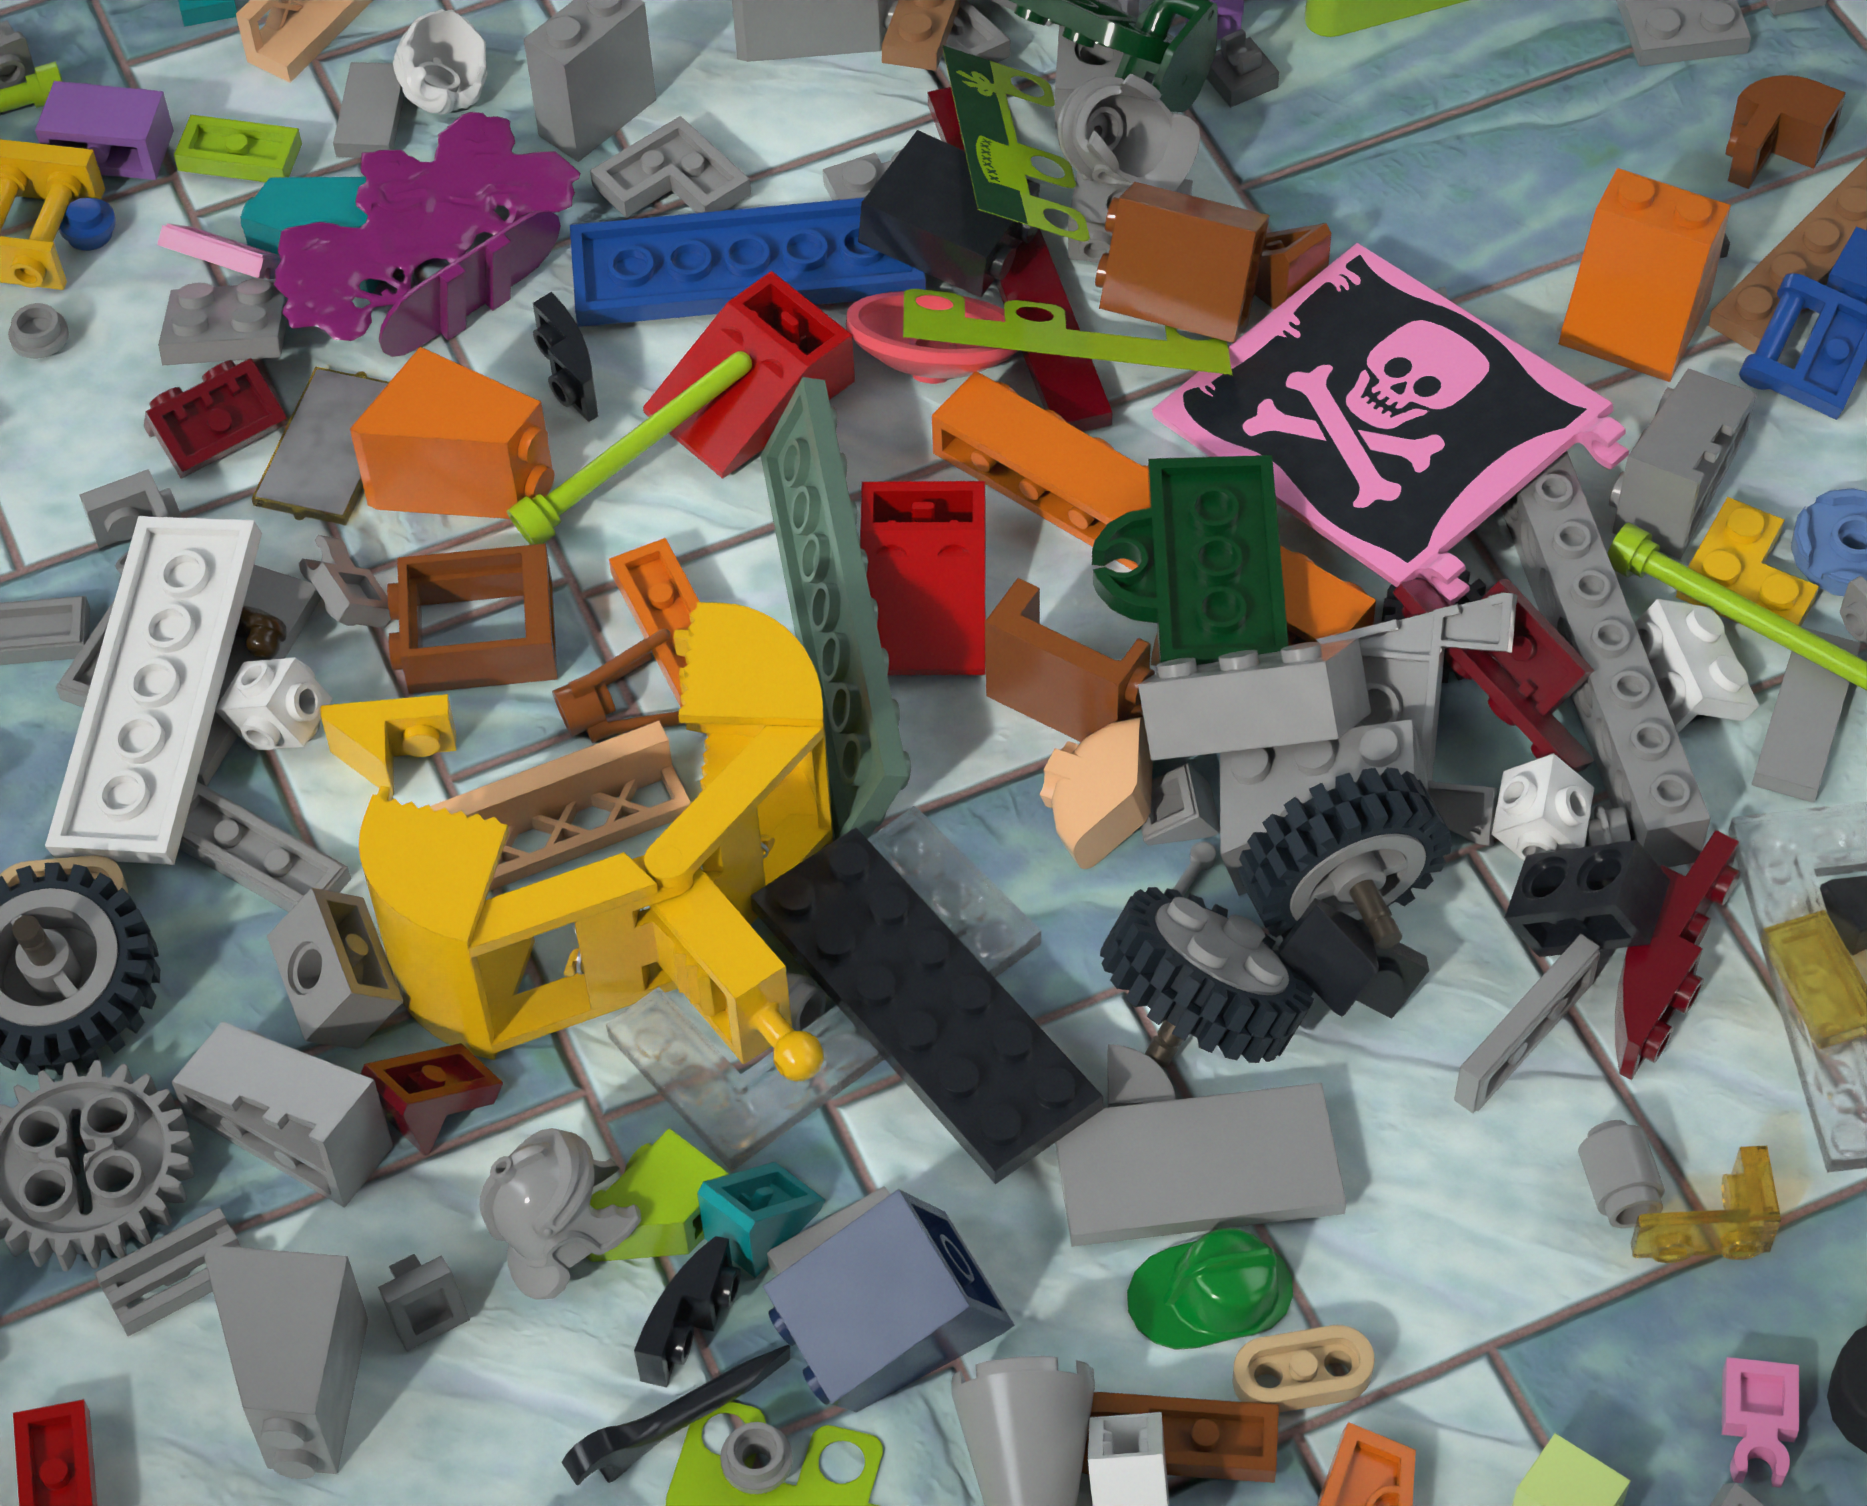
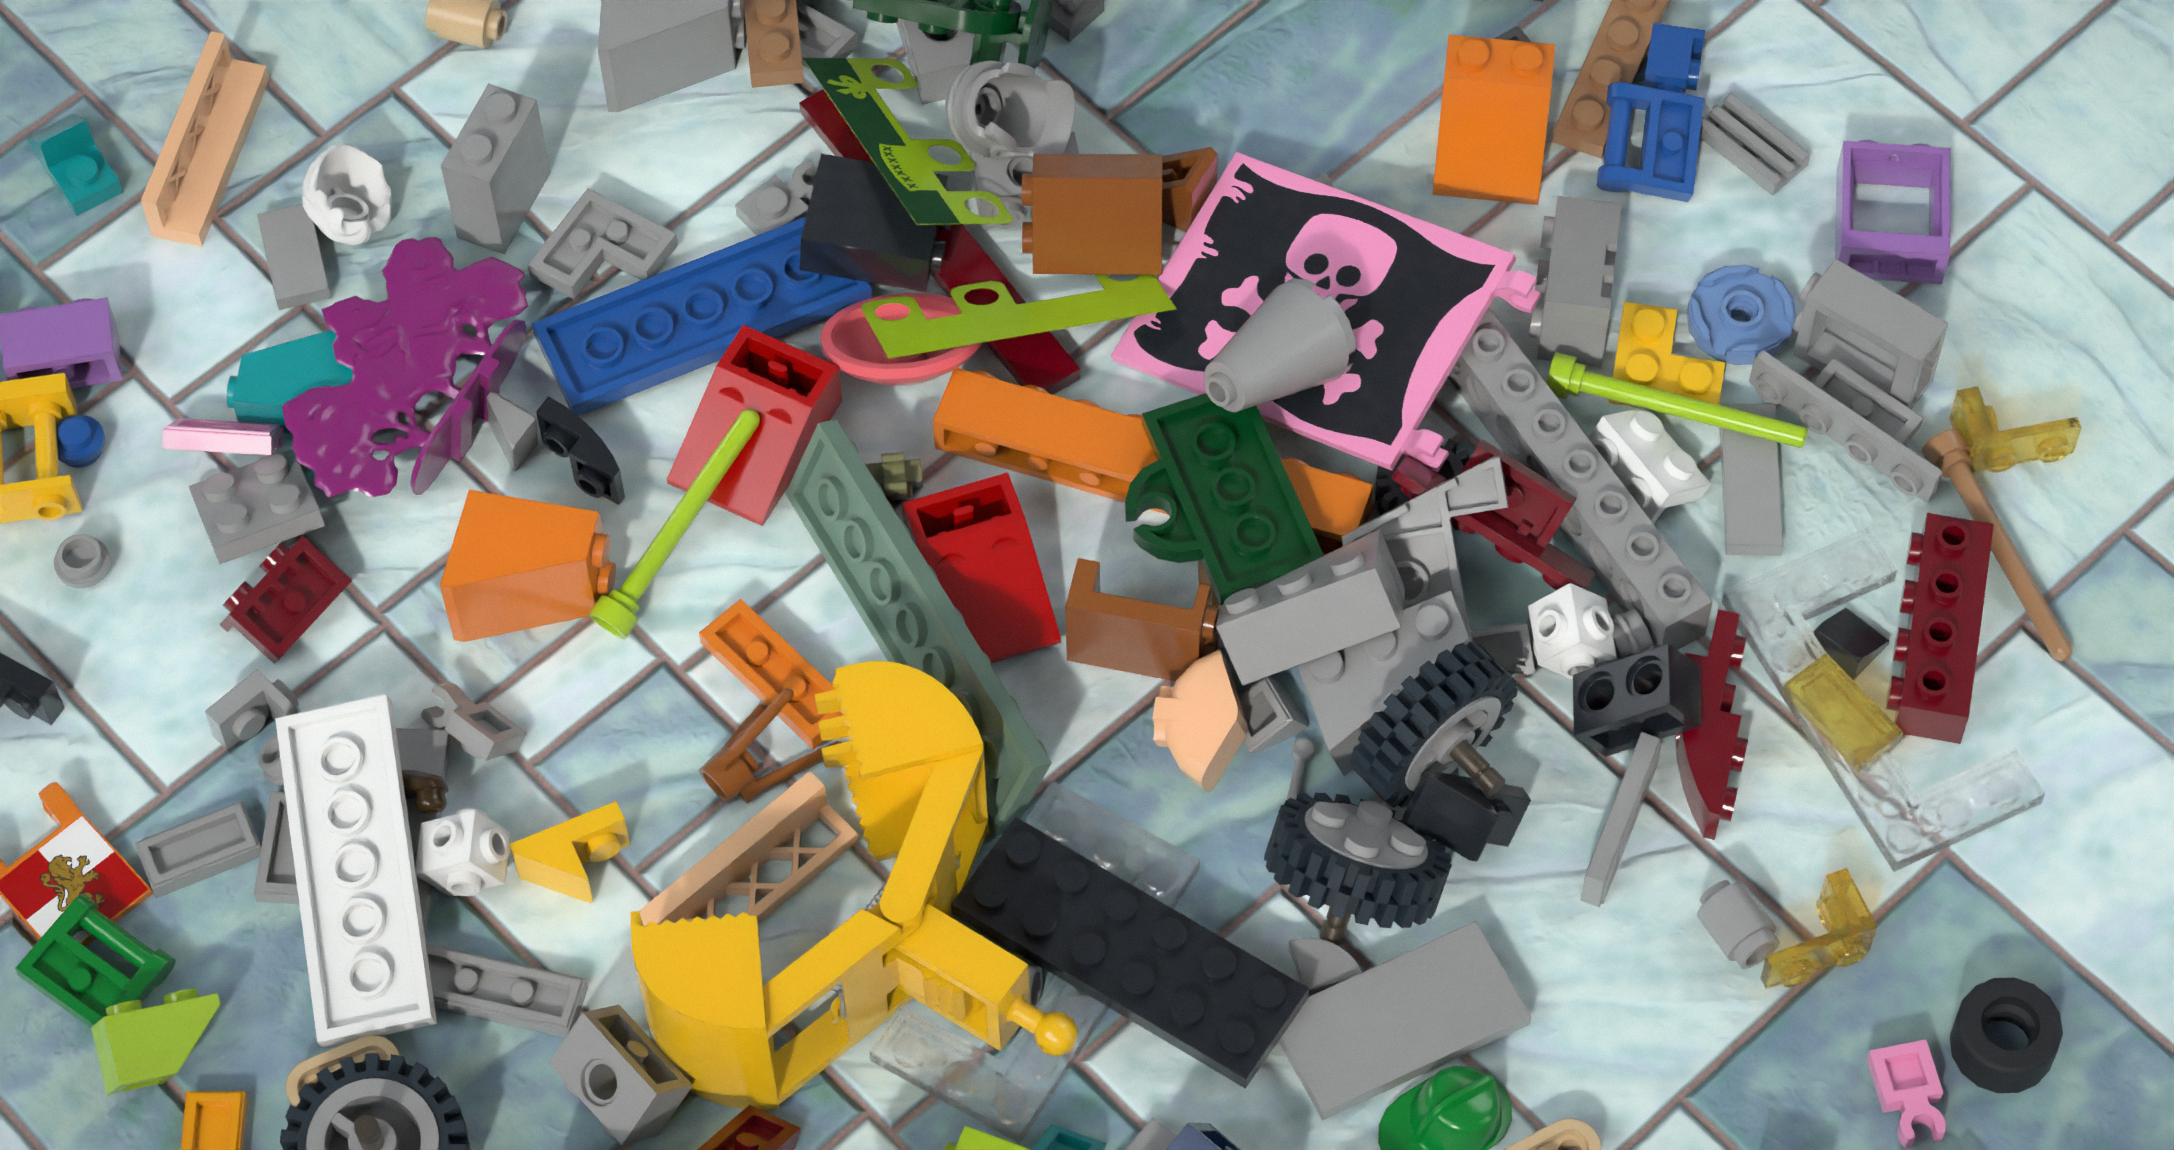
camera: 20 degrees left, 5 degrees up
lime plate [174,115,302,182] -> none
flat silver piece [252,366,389,525] -> none
dark orange window [387,543,558,694] -> none
none -> light grey slope [486,392,538,471]
none -> olive plate [865,452,923,501]
none -> light grey cone [1204,278,1356,412]

